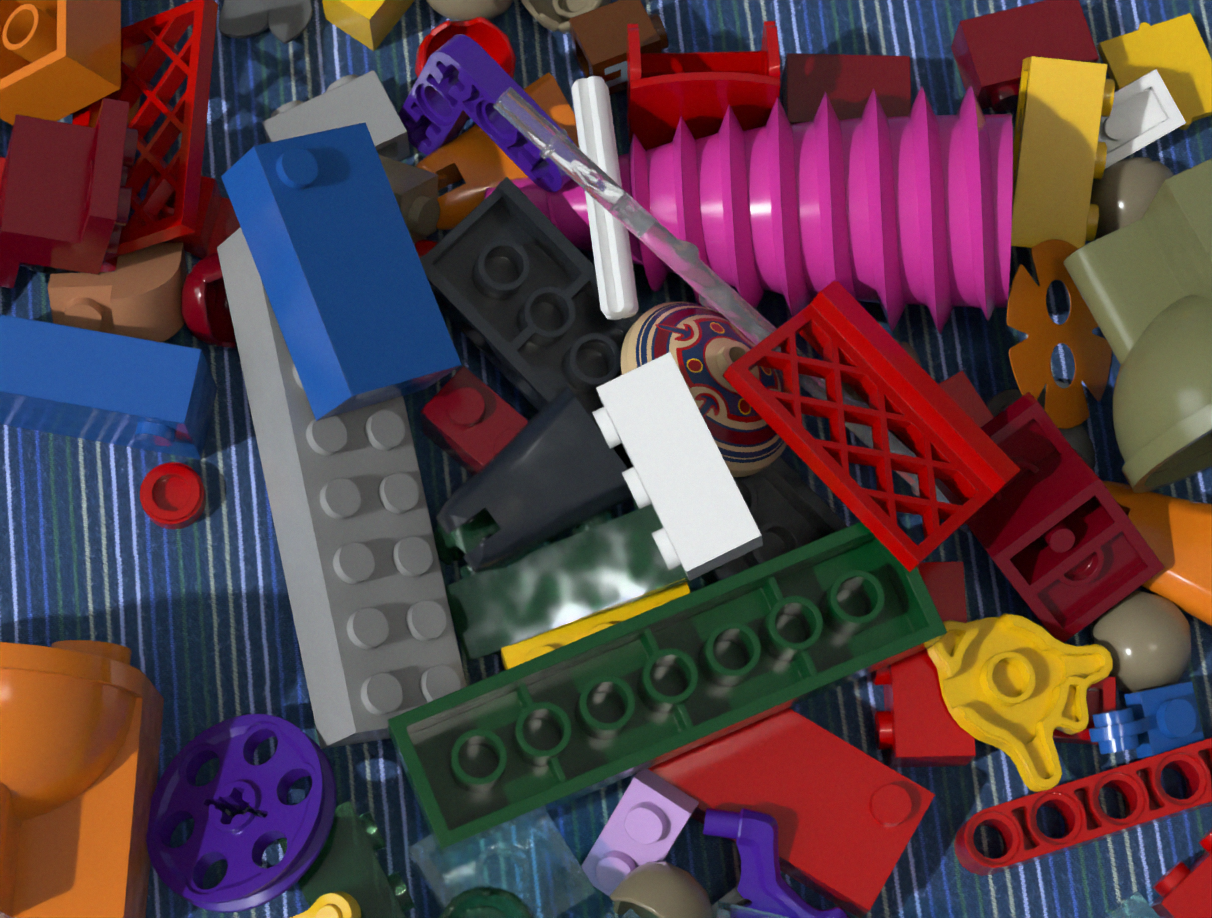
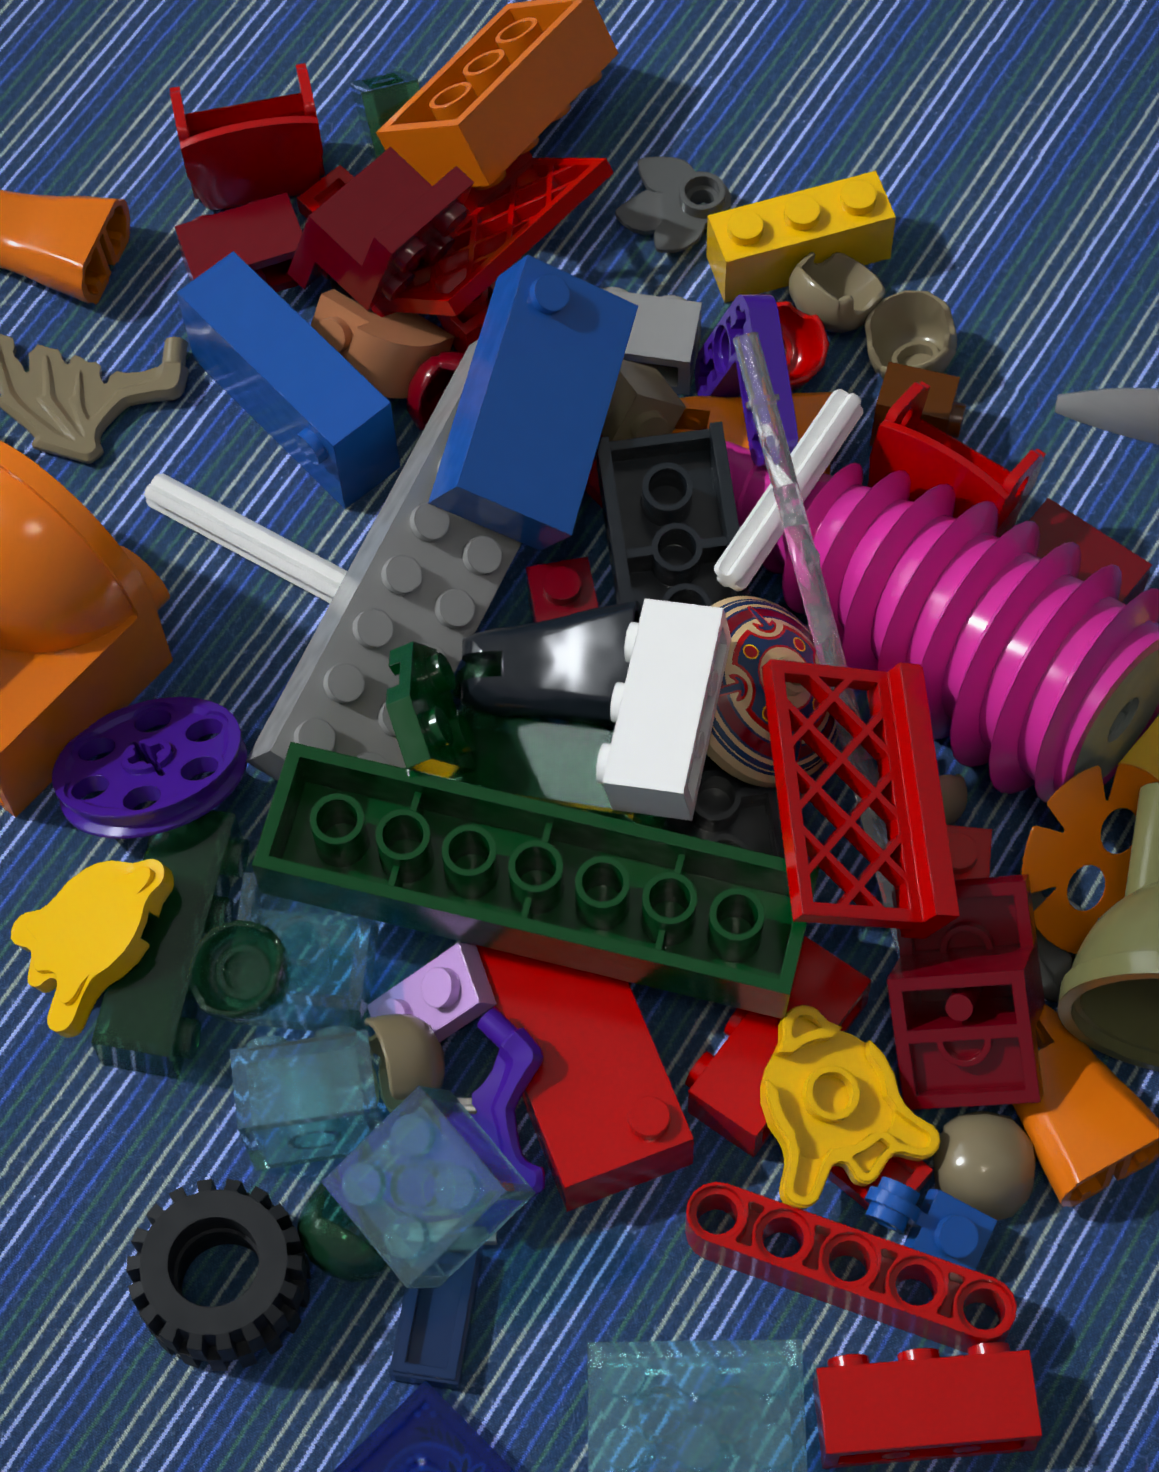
camera: 45 degrees right, 10 degrees down
red tile [140,462,207,530] -> none
none -> white axle [144,474,347,603]
none -> dark green plate [386,641,477,779]

